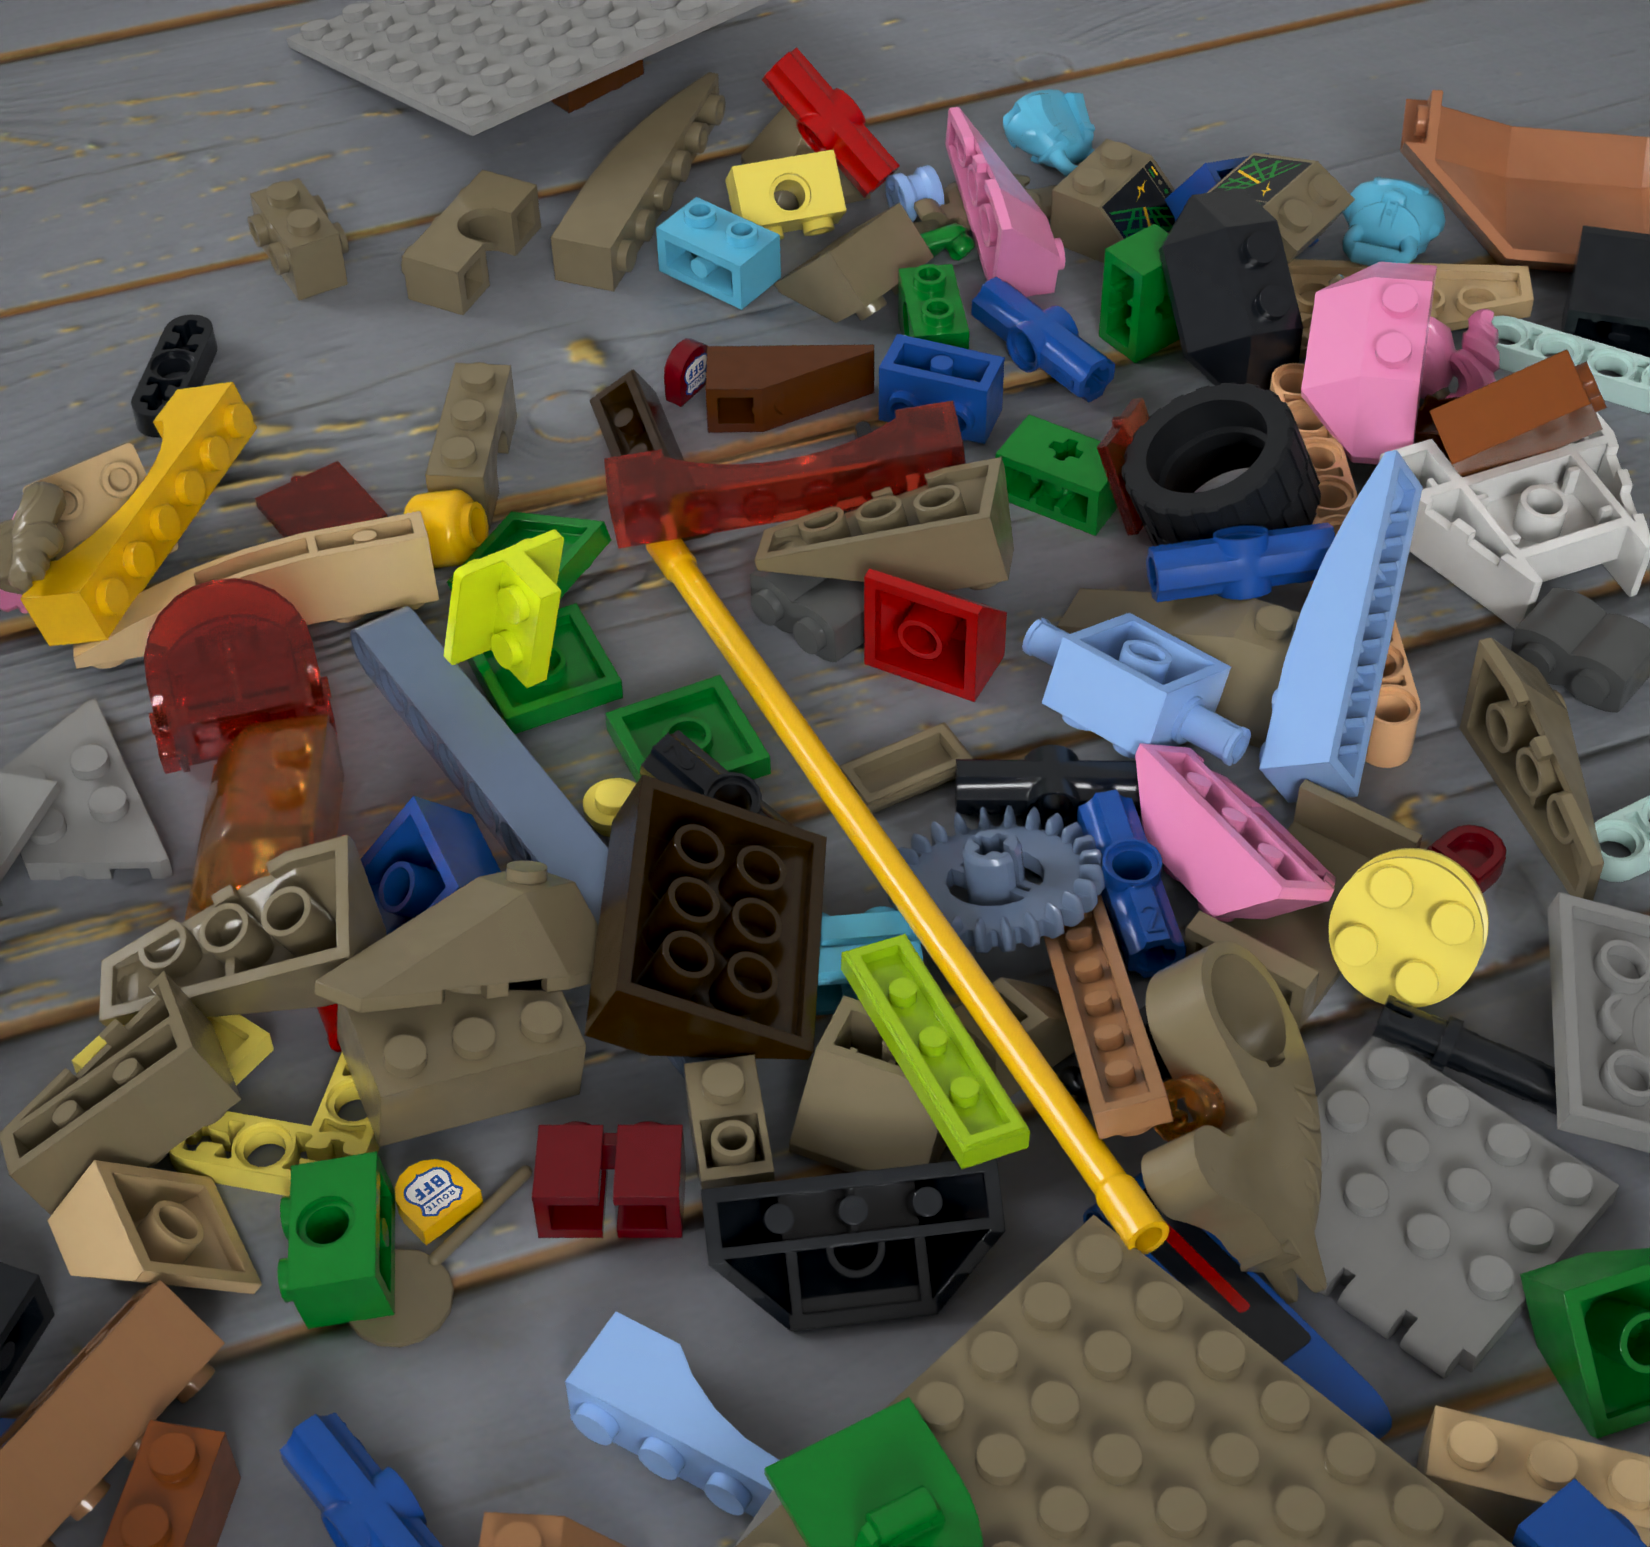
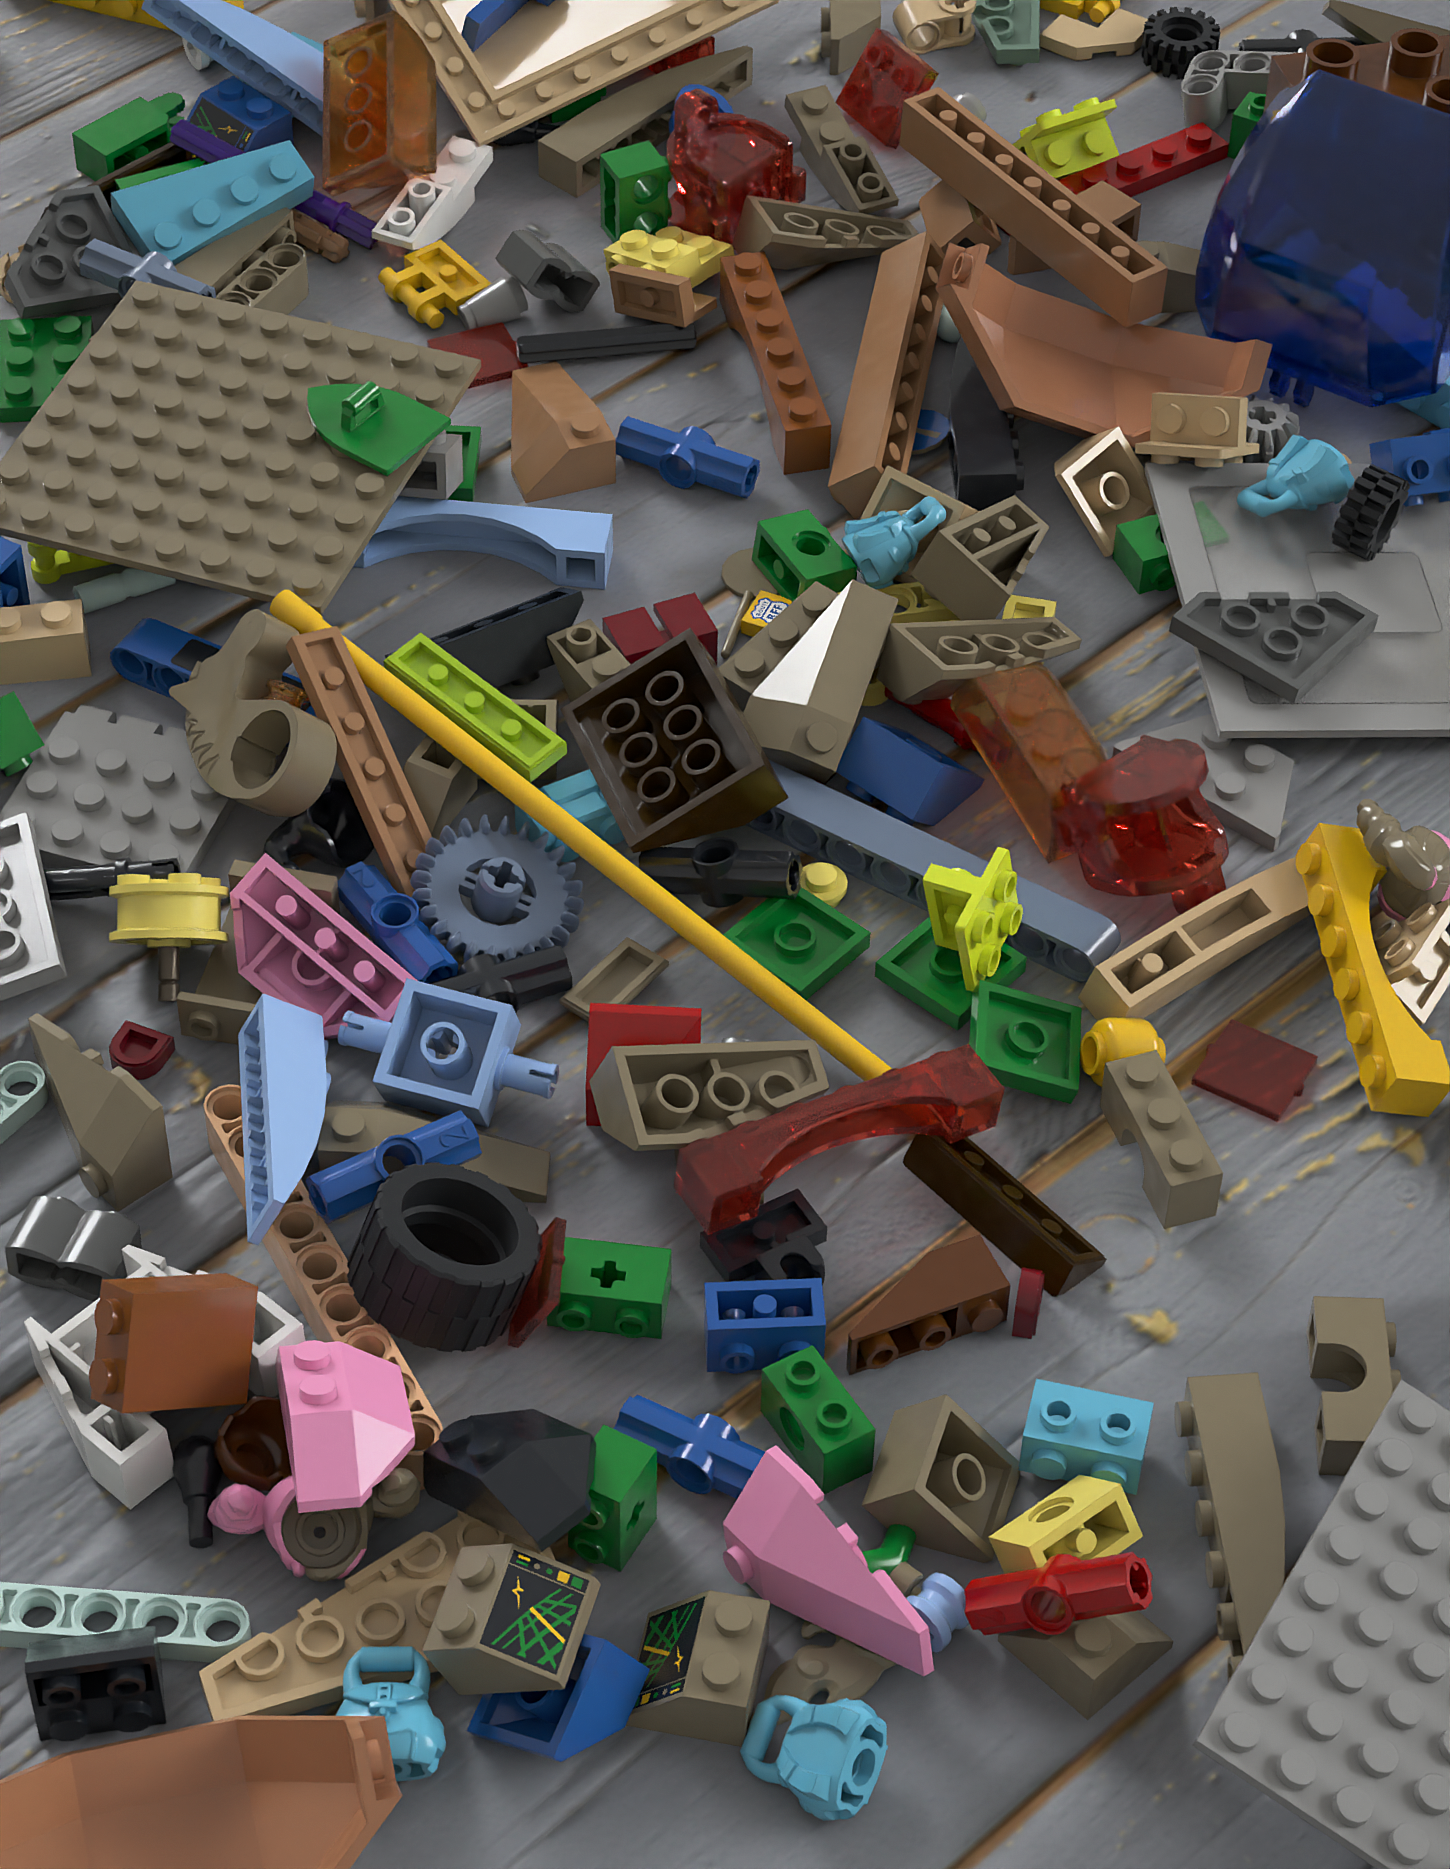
camera: 155 degrees right, 0 degrees up
none -> medium azure piece [841,496,946,590]

